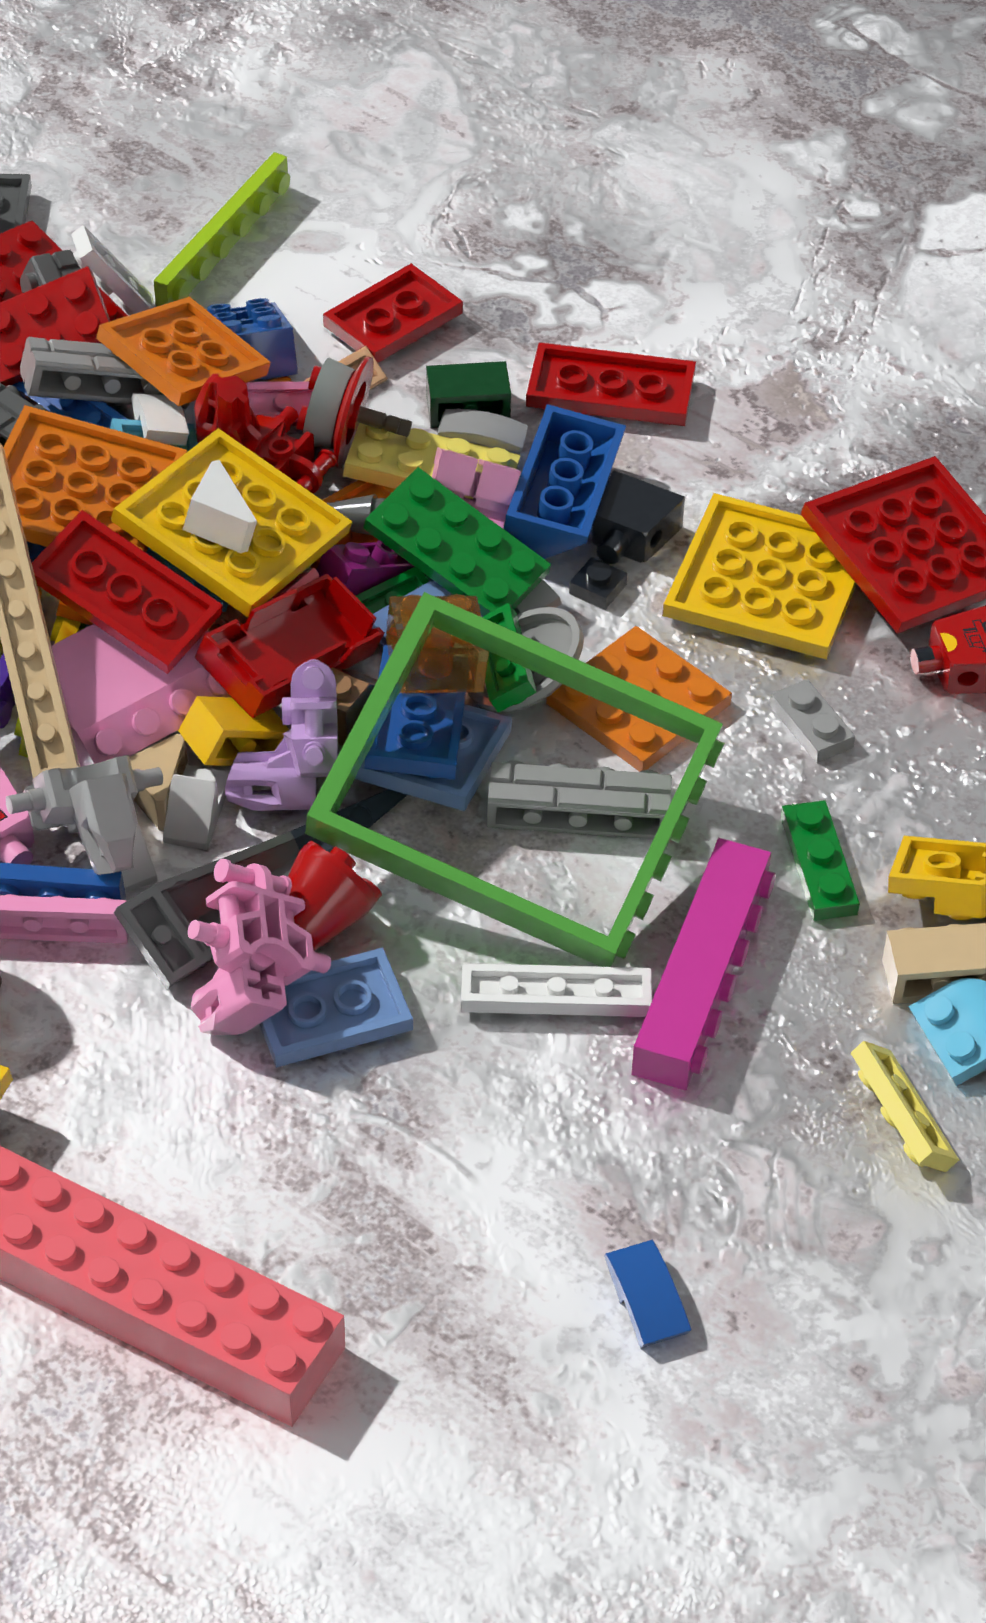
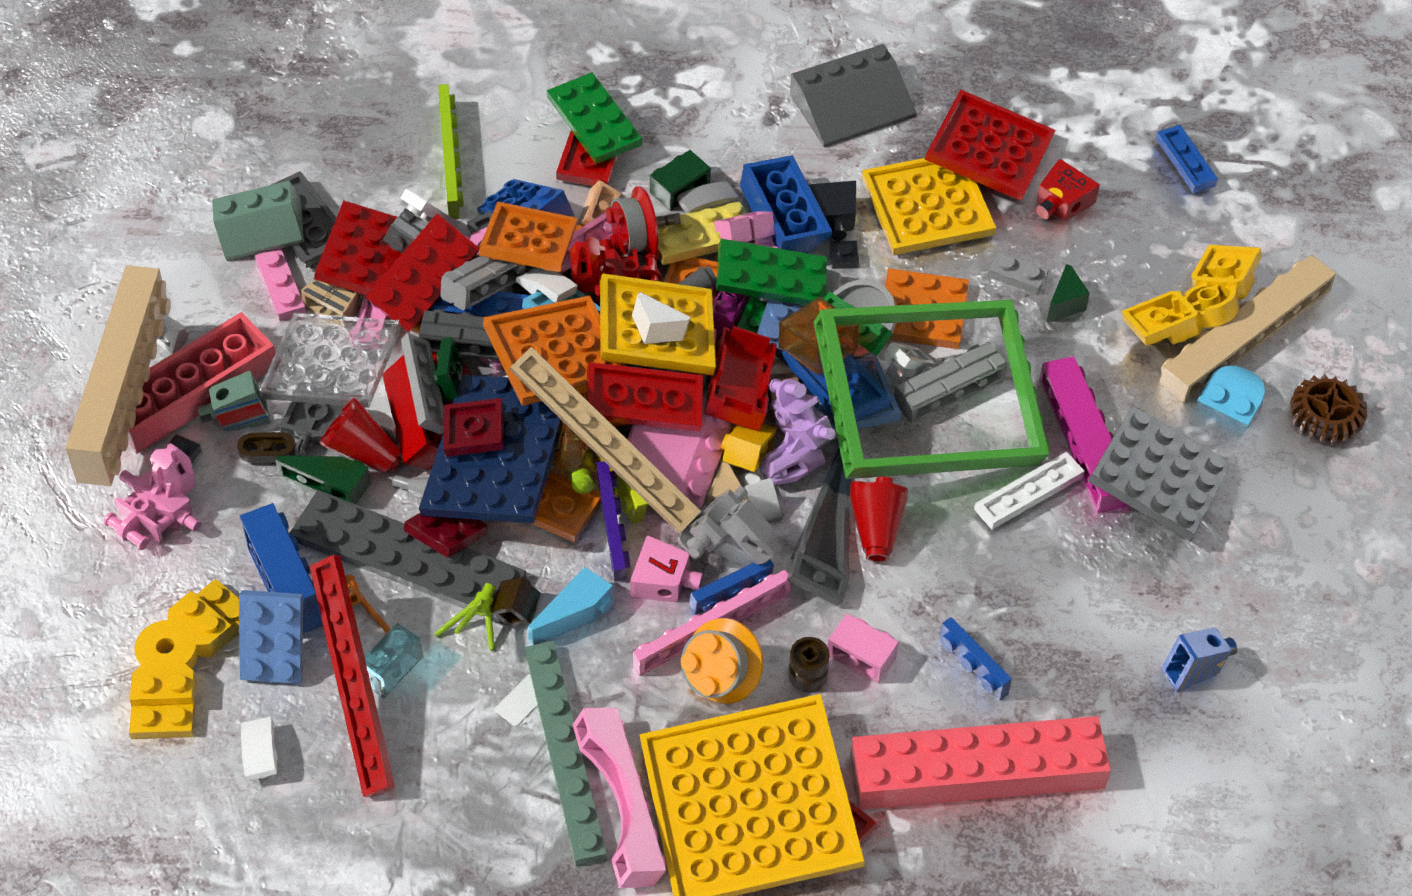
camera: 35 degrees left, 5 degrees up
bright pink piece [188,859,331,1035] -> none
medium blue plate [259,947,413,1068] -> none
red plate [526,342,696,426] -> none
blue slope [604,1239,692,1348] -> none
green plate [780,800,860,921] -> none
light yellow plate [851,1041,959,1172] -> none
none -> green plate [547,72,642,165]
none -> dark brown wheel [788,637,830,692]
none -> dark grey slope [790,44,917,147]
none -> bright pink brick [827,614,899,683]
none -> white slope [886,342,936,382]
none -> blue plate [940,617,1012,701]
none -> dark green slope [1047,264,1090,322]
none -> plate [1088,405,1232,541]
none -> torso [1161,627,1237,692]

